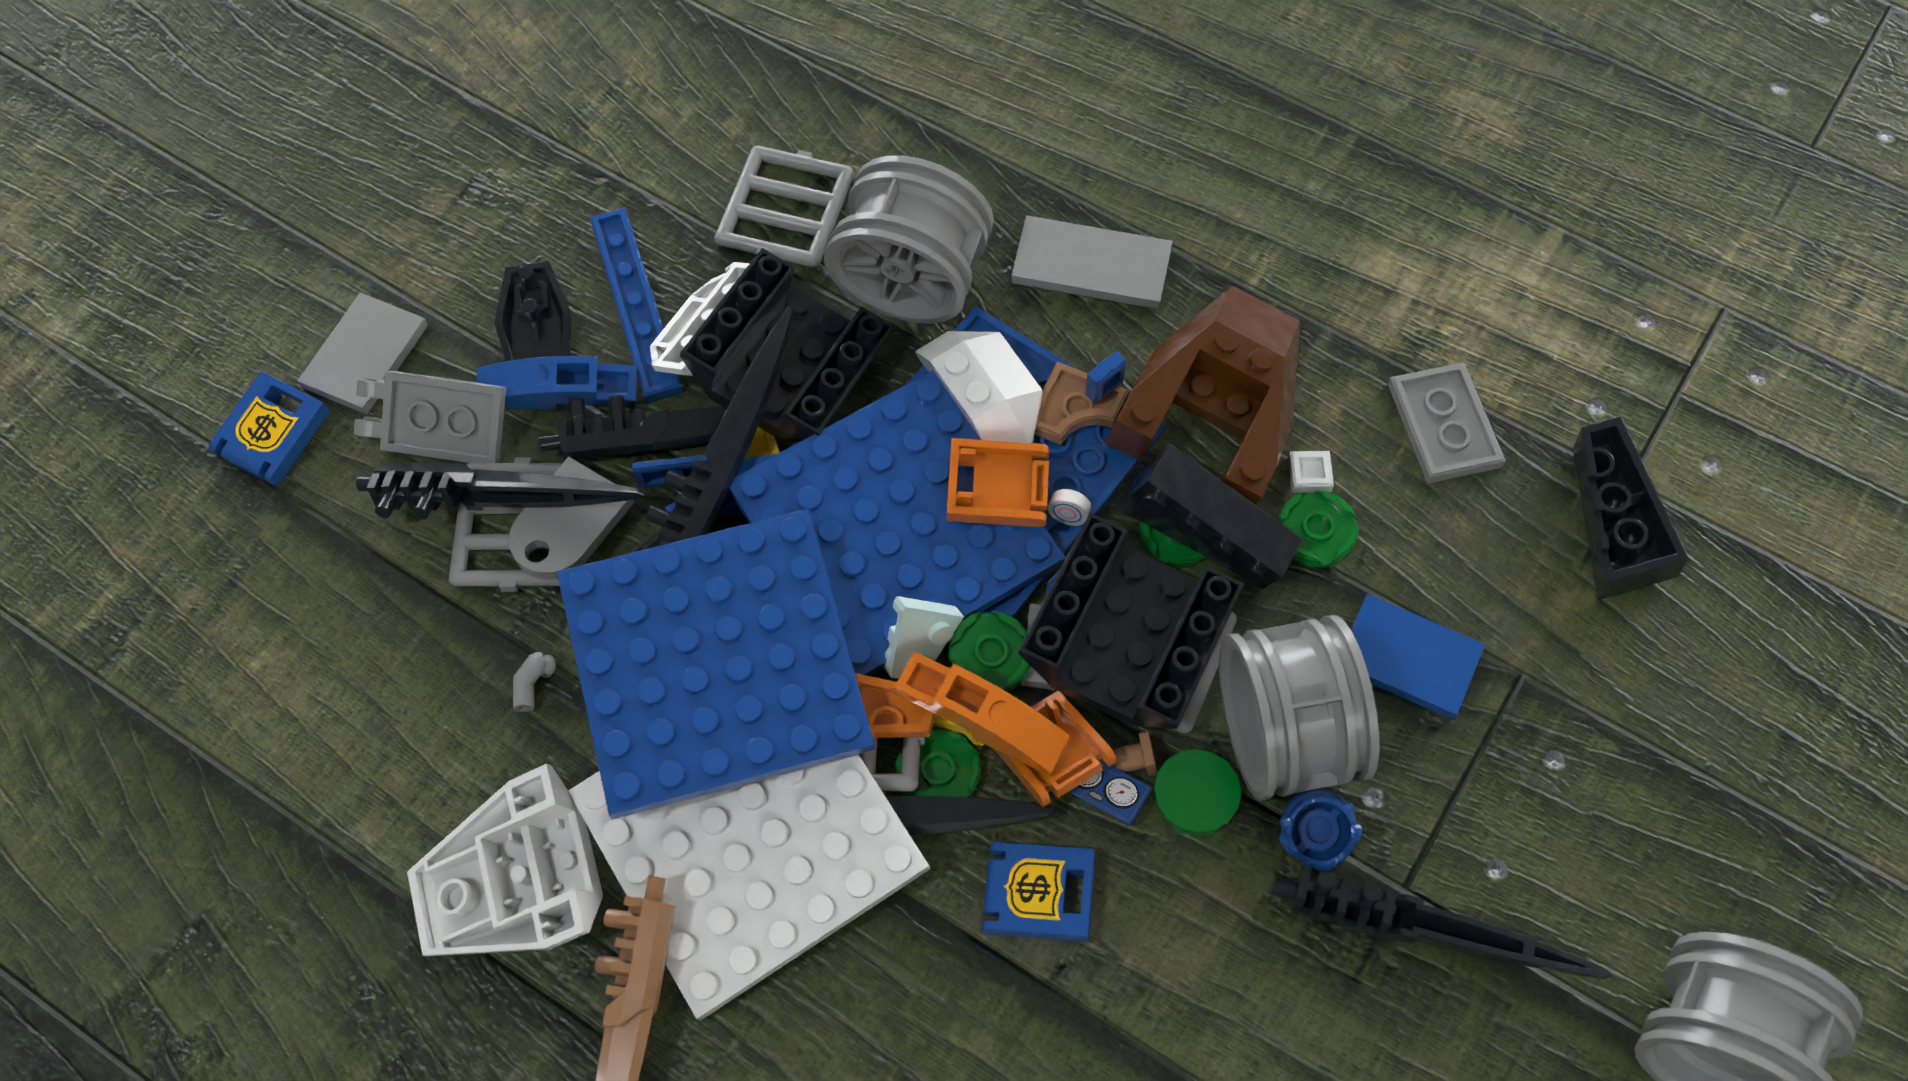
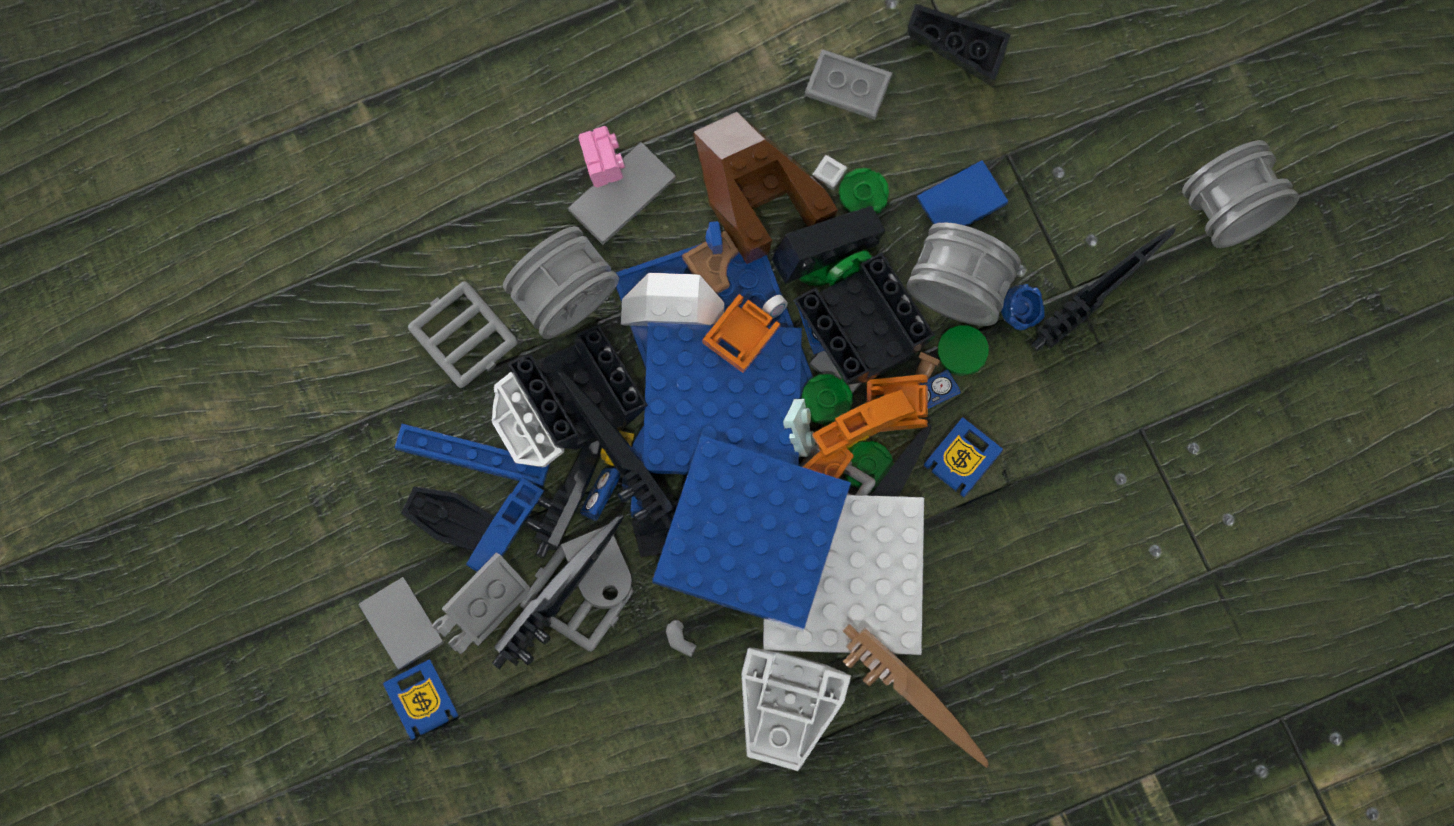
camera: 55 degrees left, 10 degrees up
none -> bright pink brick [578,126,625,187]
none -> green tile [826,251,872,287]

